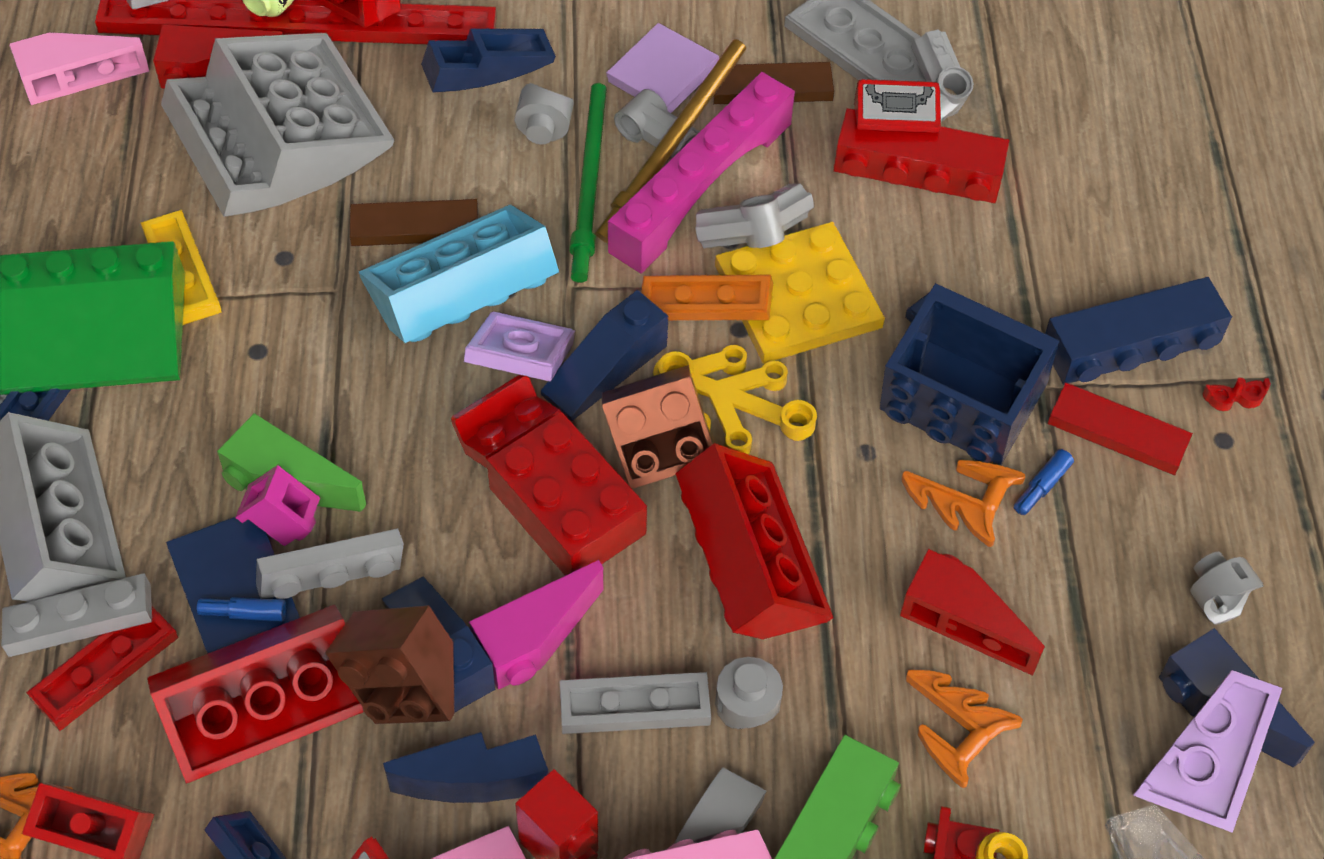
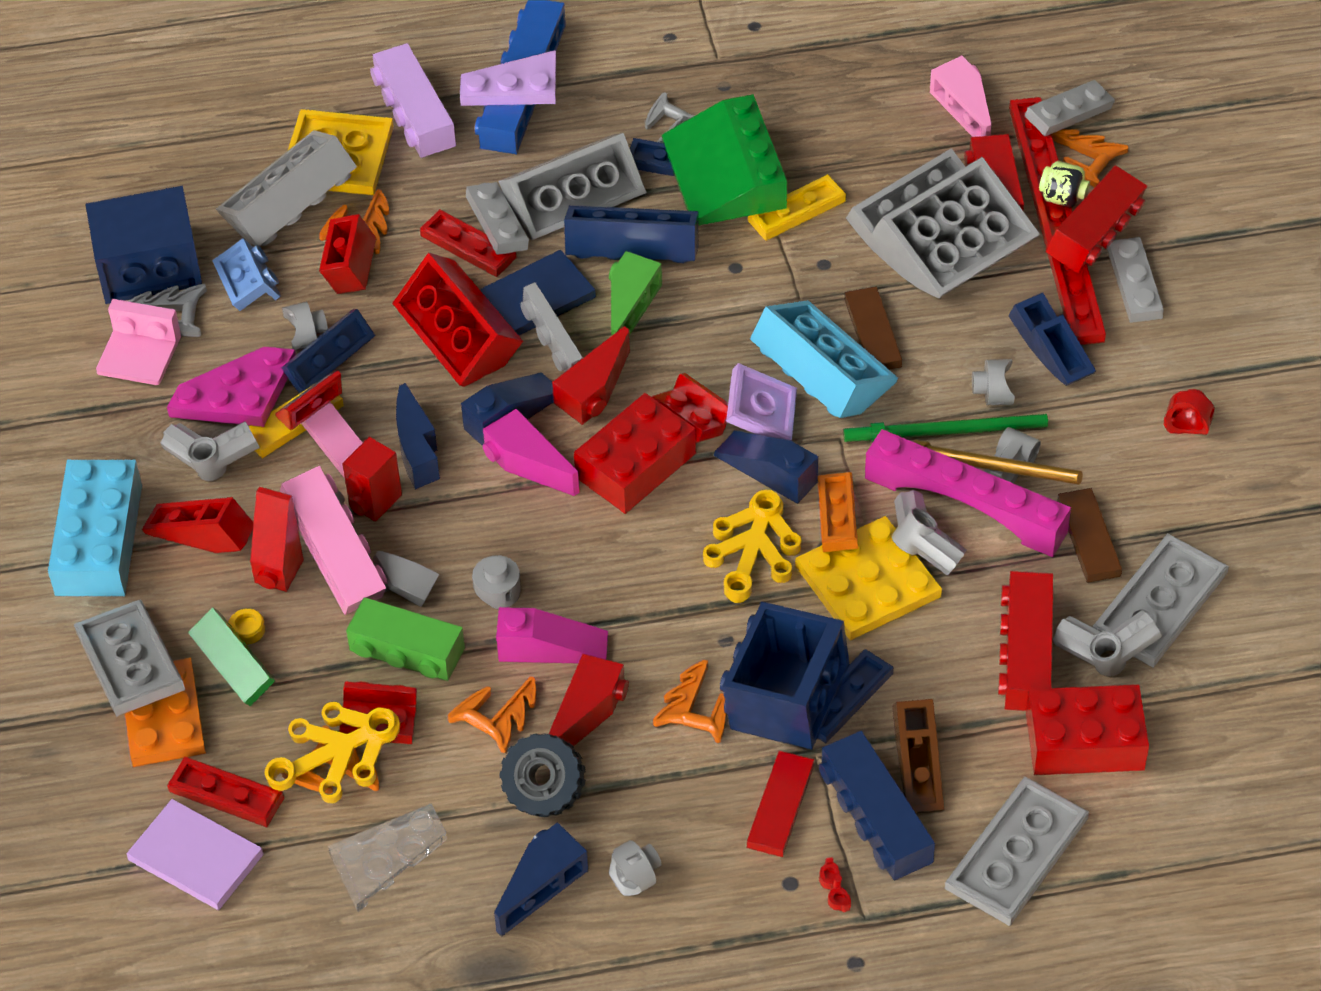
camera: 85 degrees right, 5 degrees down
blue piece [196,597,286,621] -> none
dark pink brick [235,465,320,546] -> none
copper slope [325,605,454,724] -> none
light grey plate [560,672,711,734] -> none
slope [602,365,713,489] -> none
lavender tile [606,23,719,113] -> none
red slope [675,443,834,640] -> none
slope [854,79,941,133] -> none
blue piece [1014,449,1074,515] -> none
lavender wing [1133,670,1282,833] -> none
none -> dark pink slope [496,607,608,664]
none -> black wheel [499,733,586,817]
none -> red slope [552,326,630,425]
none -> dark blue brick [564,205,699,263]
none -> reddish brown slope [892,699,944,813]
none -> light grey tile [945,776,1089,926]
none -> red brick [1026,684,1149,775]

